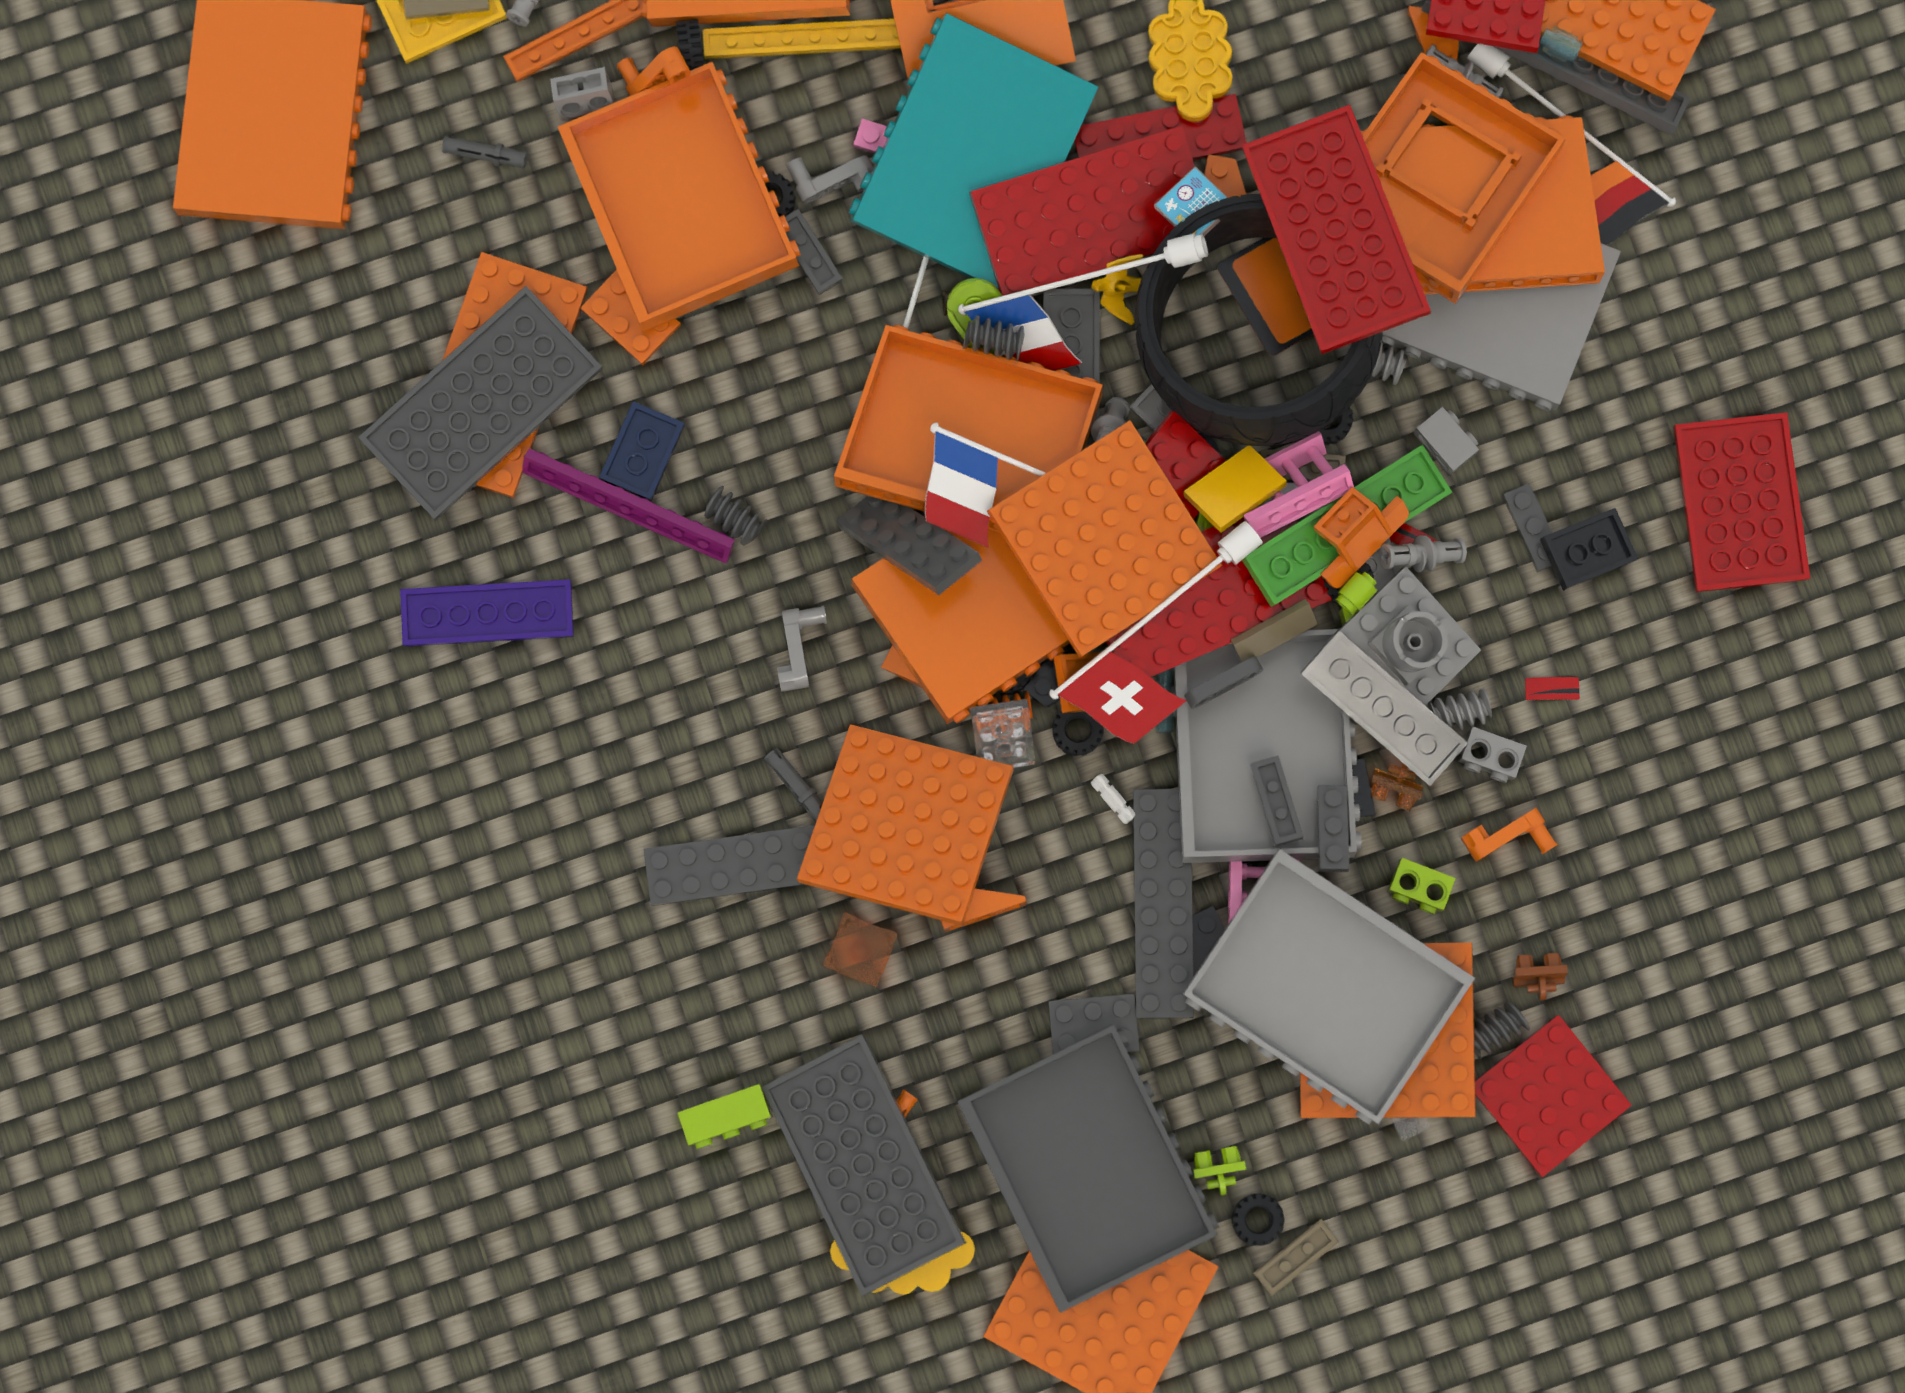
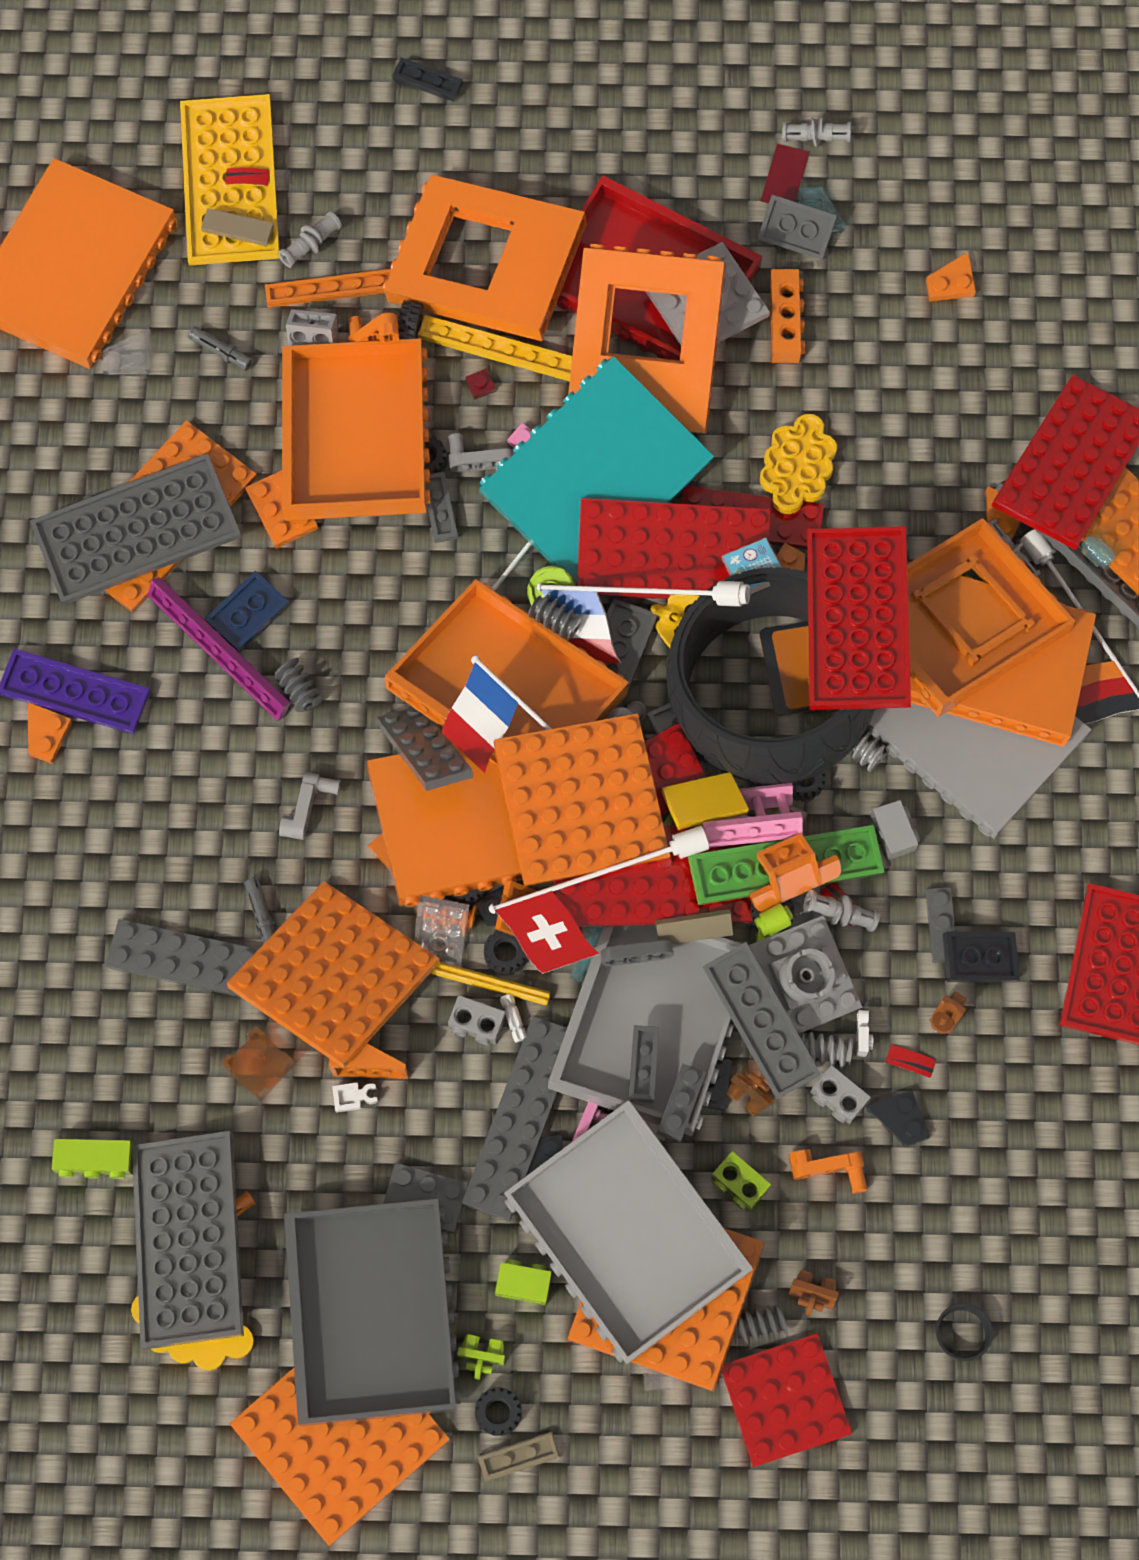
camera: 20 degrees right, 10 degrees down
none -> orange wing [27,703,73,764]
none -> clear wing [103,329,151,375]
none -> white plate [332,1083,378,1113]
none -> yellow axle [431,961,550,1005]
none -> light grey brick [448,995,506,1046]
none -> dark red plate [465,368,496,400]
none -> lime brick [495,1259,552,1305]
none -> white plate [856,1010,873,1057]
none -> black wing [866,1090,930,1147]
none -> dark orange hips [929,991,967,1035]
none -> black tyre [936,1303,993,1361]

